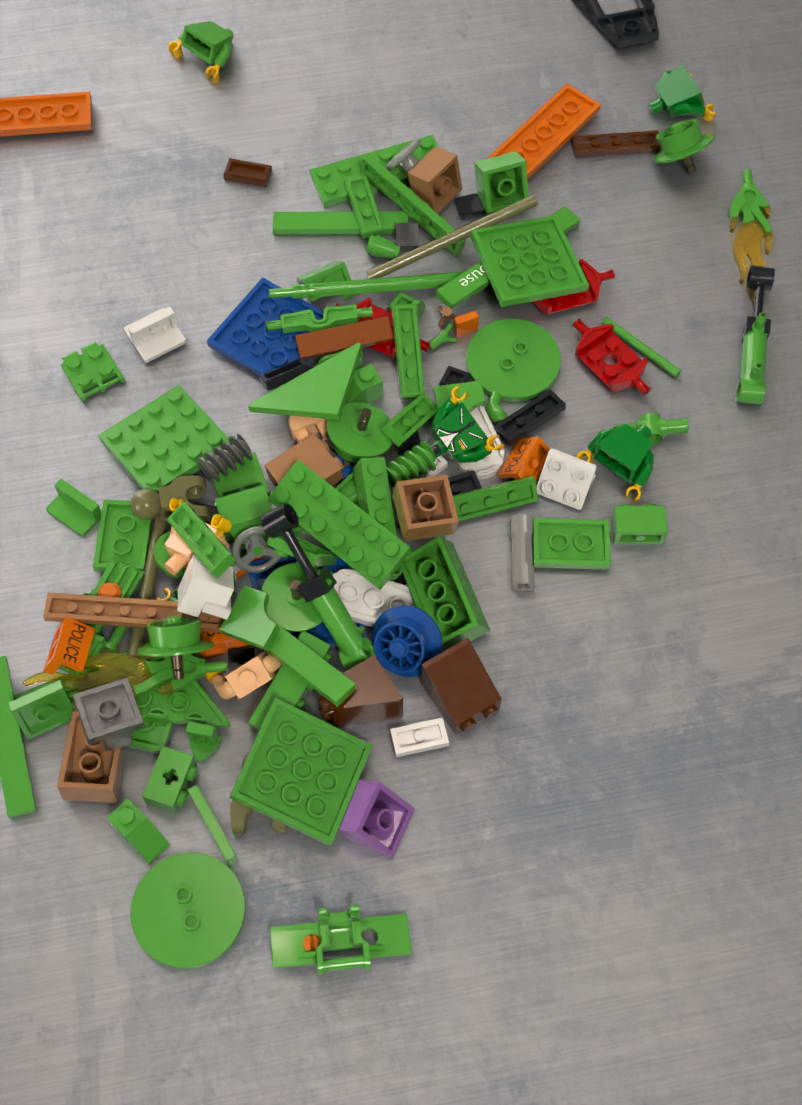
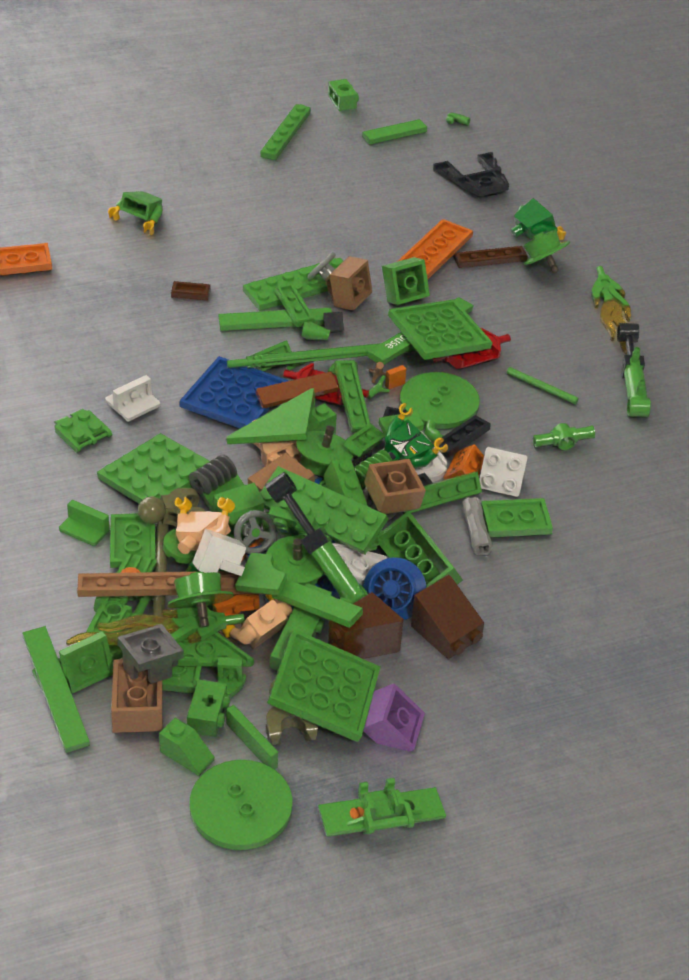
camera: 10 degrees left, 20 degrees down
orange panel [43,616,95,675] -> none
bright green tile [167,501,236,578] -> none
black tile [258,358,311,391] -> none
bright green piece [266,304,373,333] -> none
bright green plate [360,154,466,257] -> none
olive piece [366,195,538,279] -> none
white plate [390,717,449,758] -> none
black tile [455,193,483,220] -> none
red plate [573,319,651,396] -> none
green torso [577,424,654,502] -> none
bright green brick [611,504,668,544] -> none

